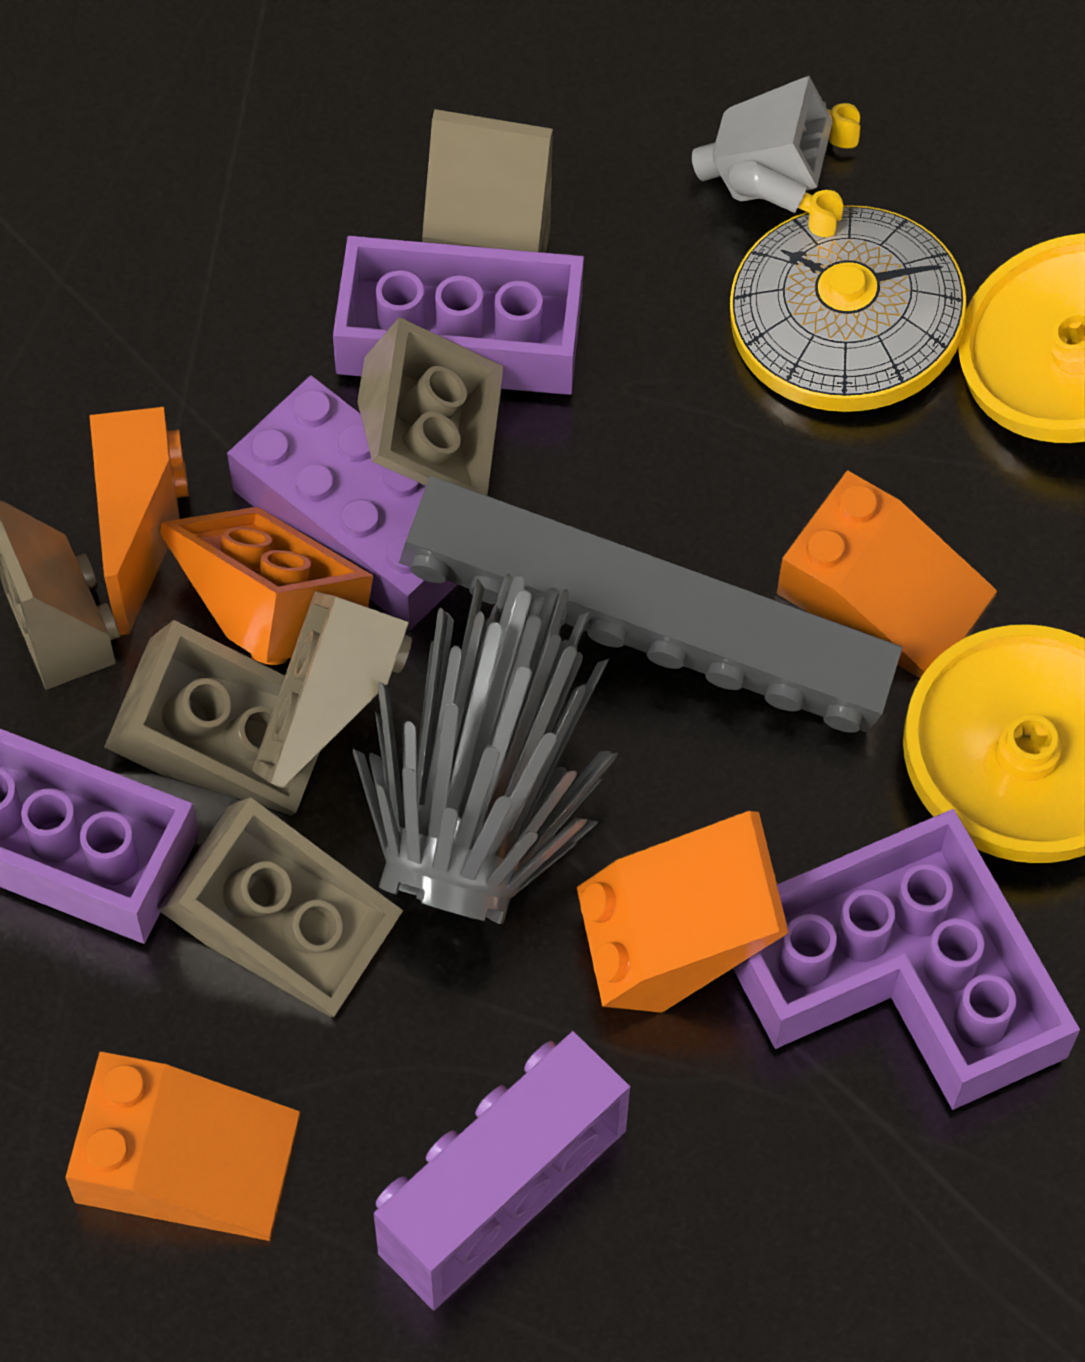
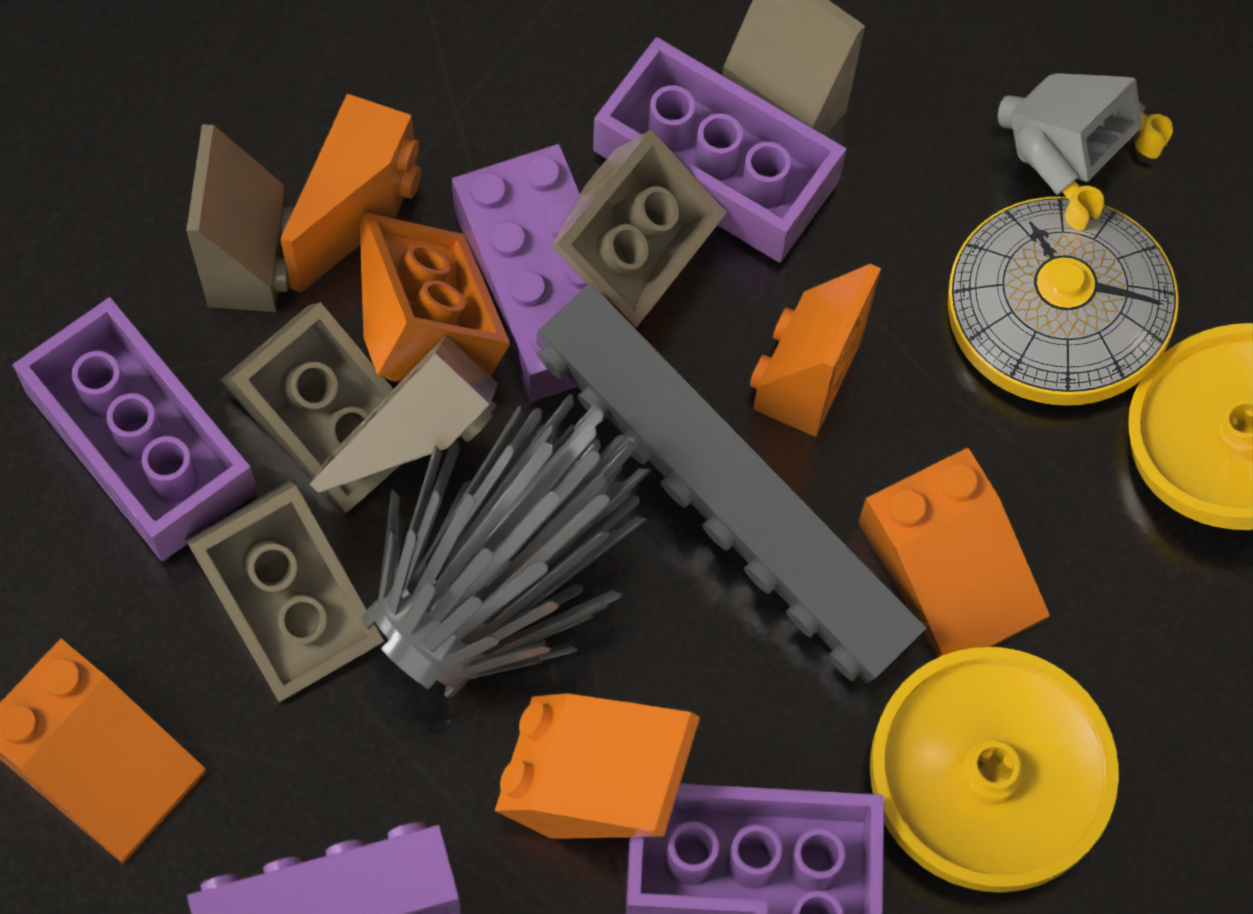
camera: 25 degrees right, 5 degrees up
none -> orange slope [749,264,881,437]

